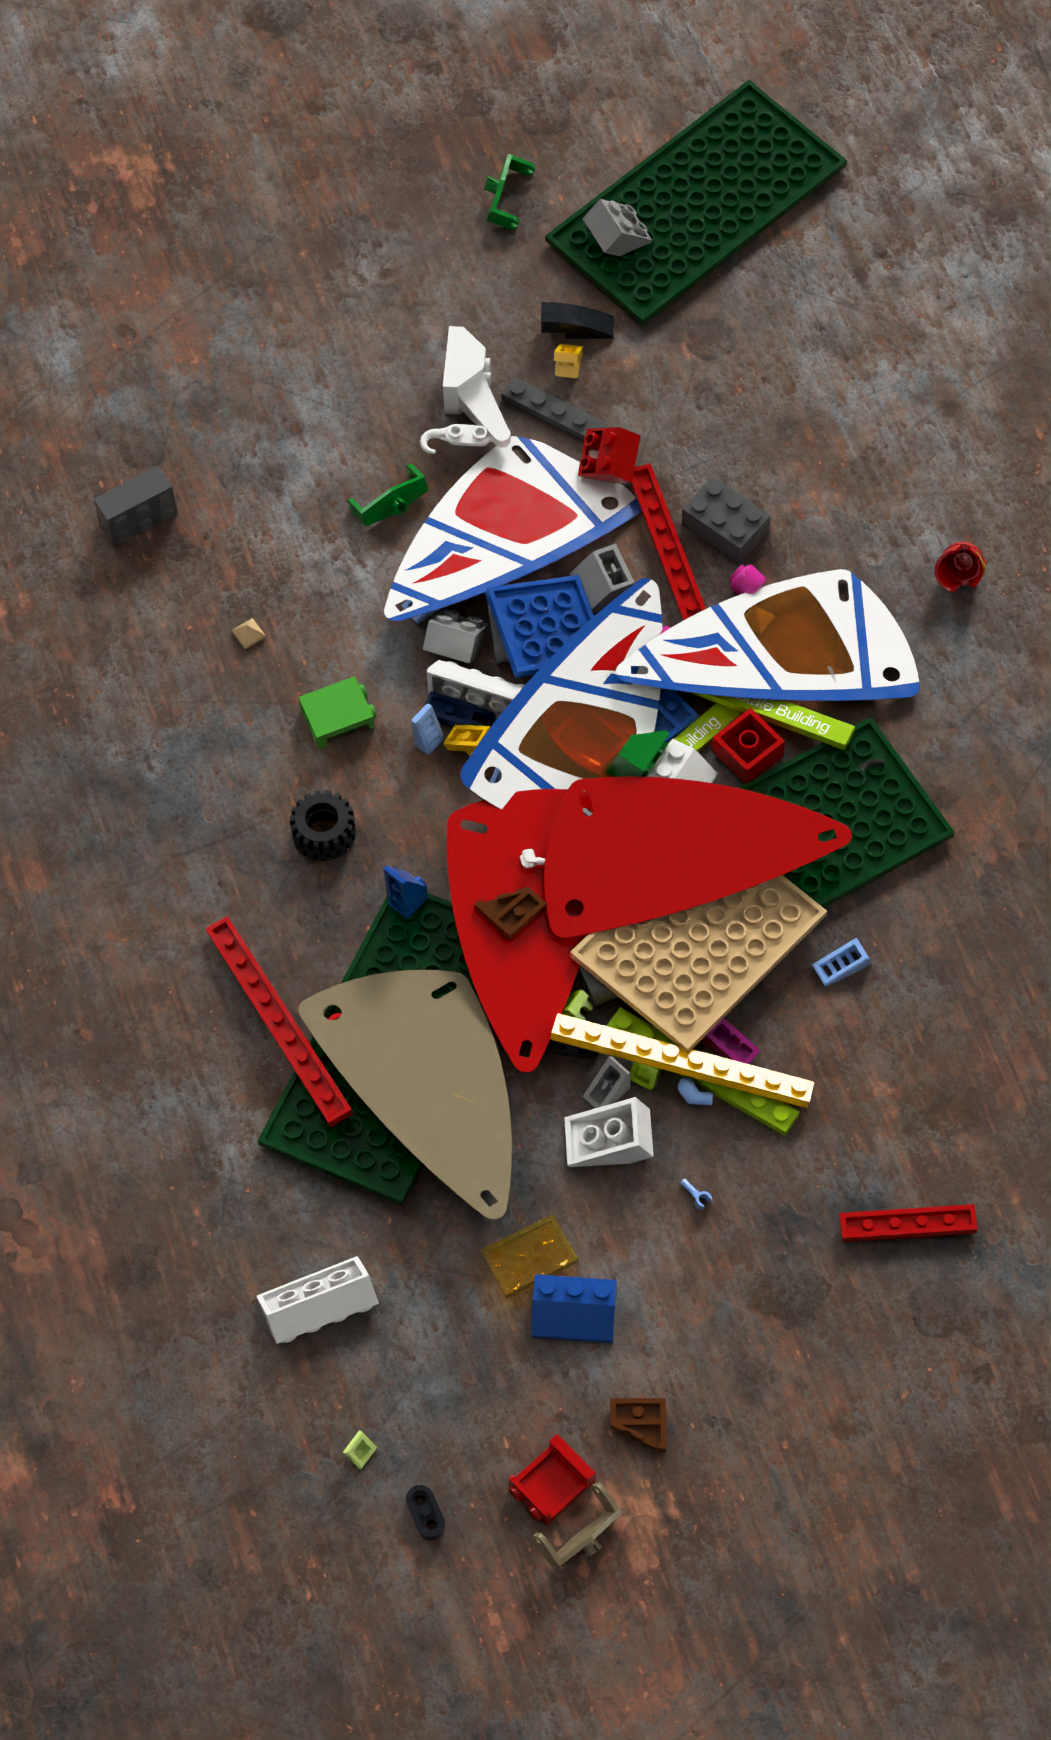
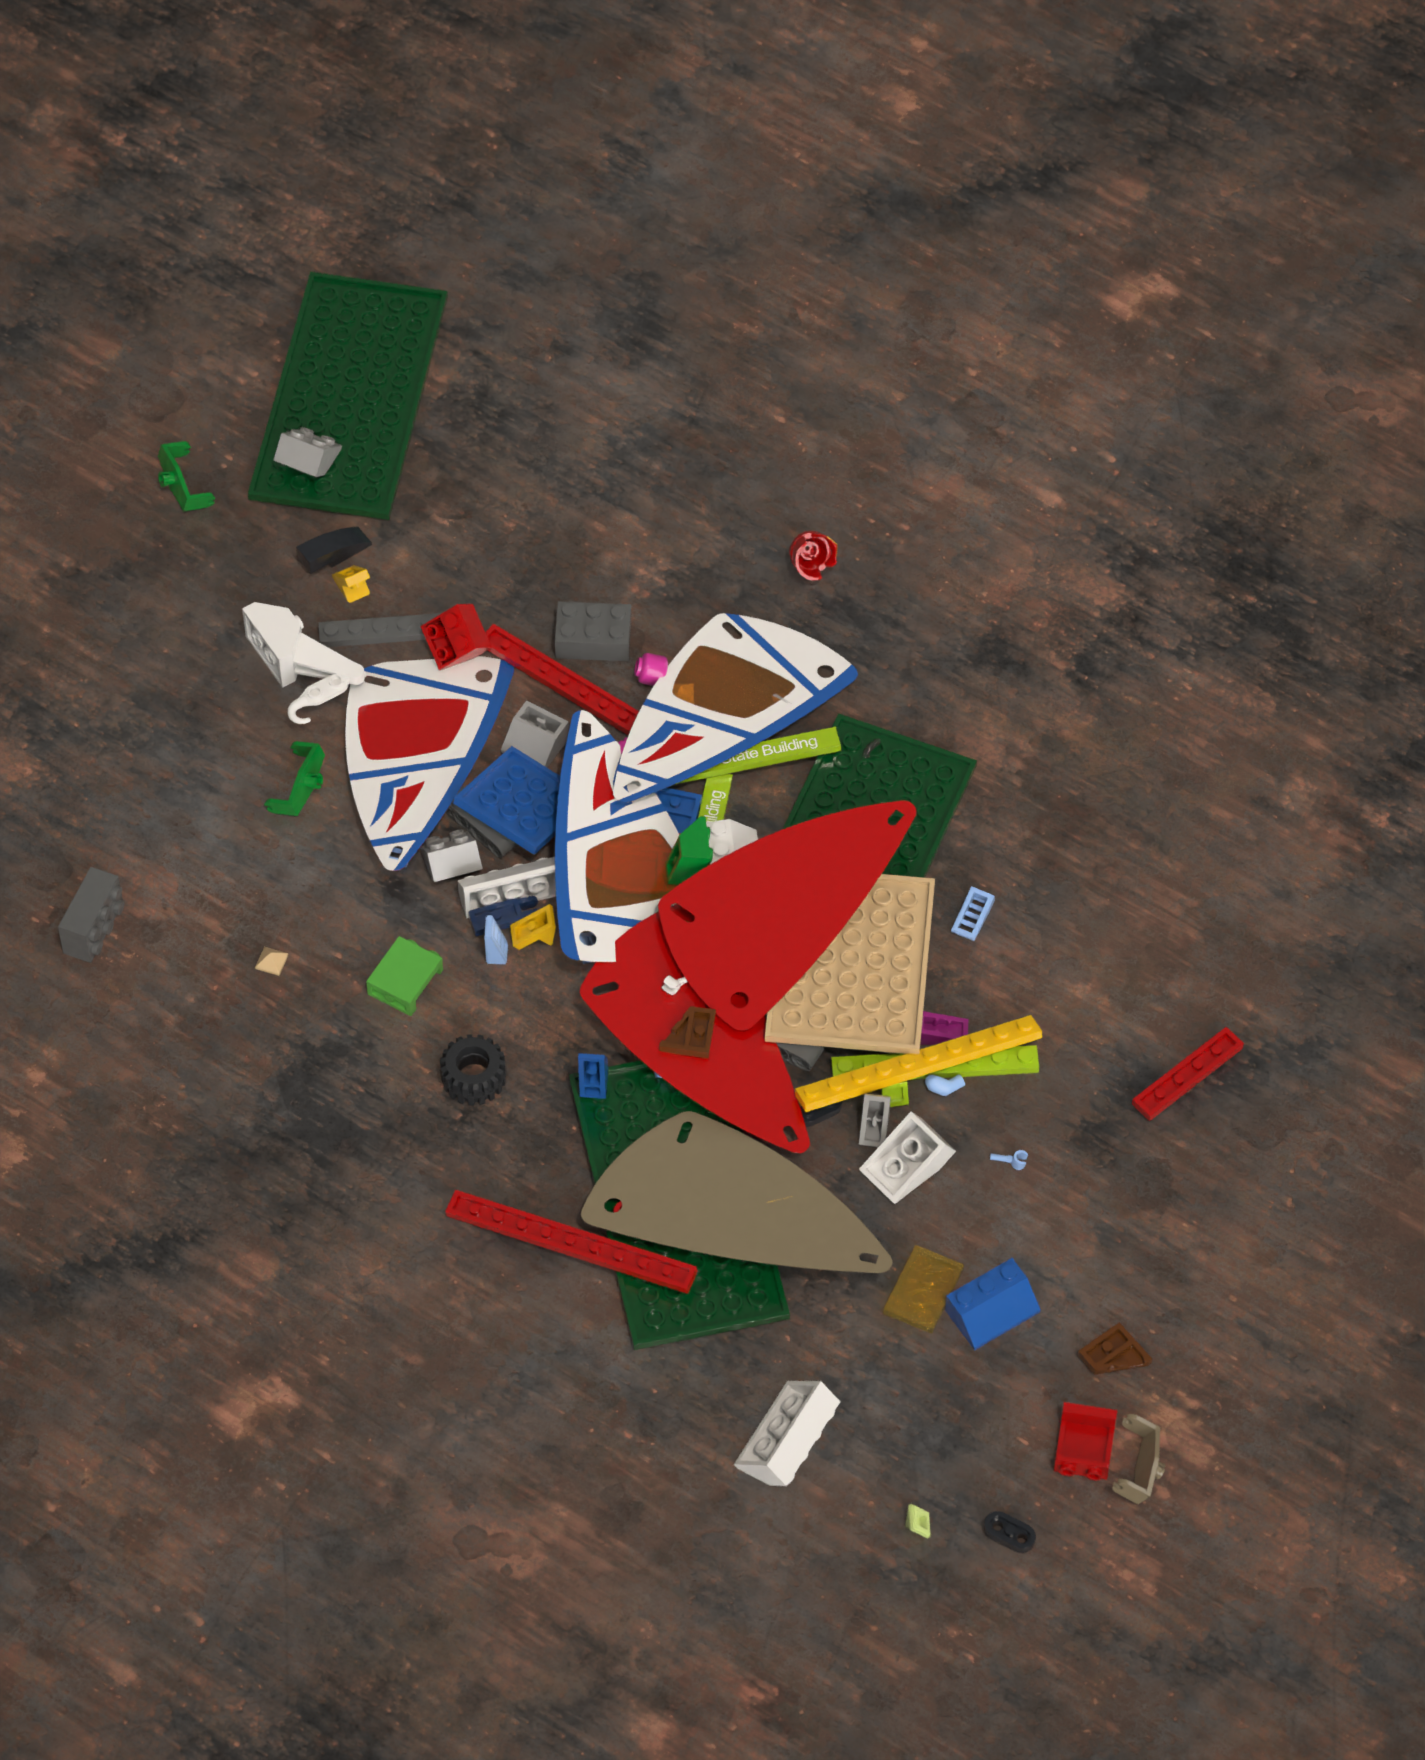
camera: 40 degrees left, 5 degrees down
lime tile [562,989,593,1020] -> none
red brick [712,708,785,784] -> none

